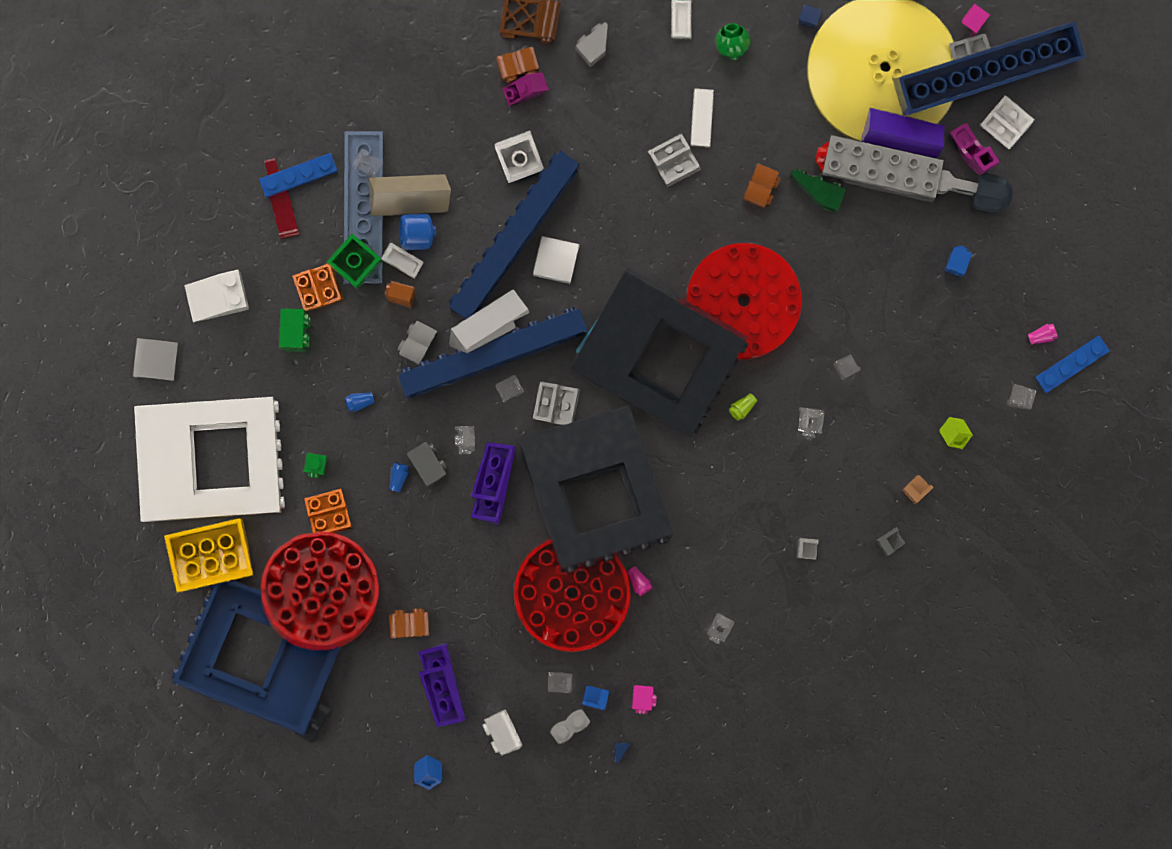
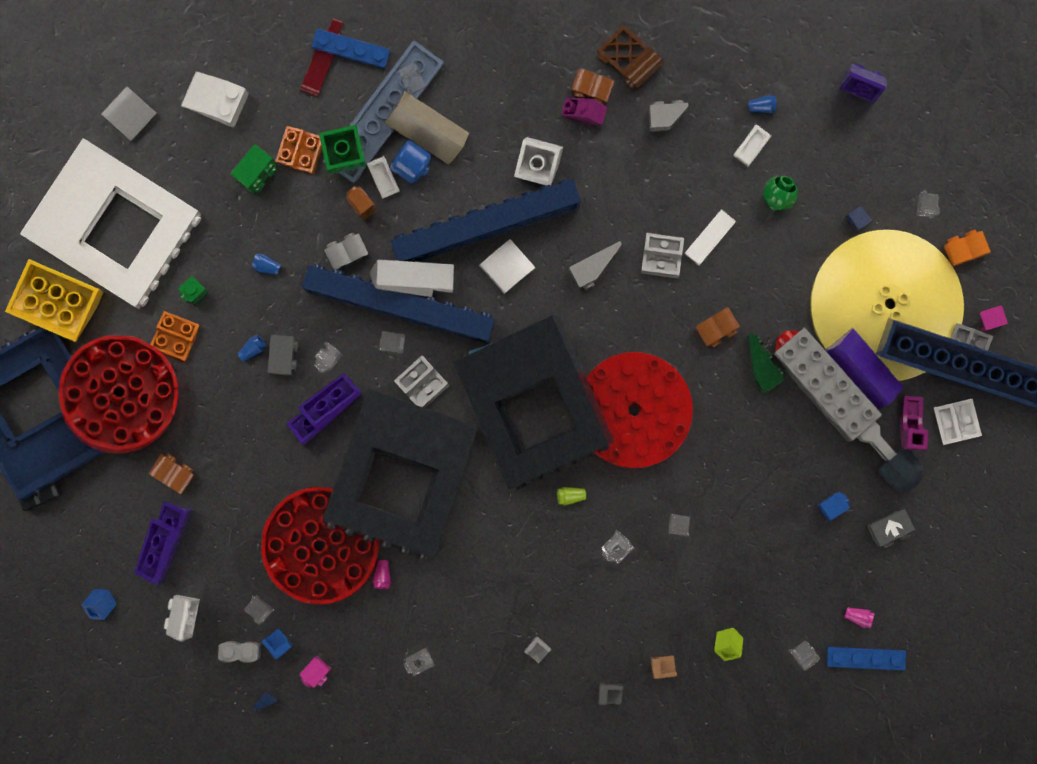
camera: 40 degrees right, 0 degrees up
none -> light grey slope [569,241,622,290]
none -> dark grey brick [867,509,915,548]

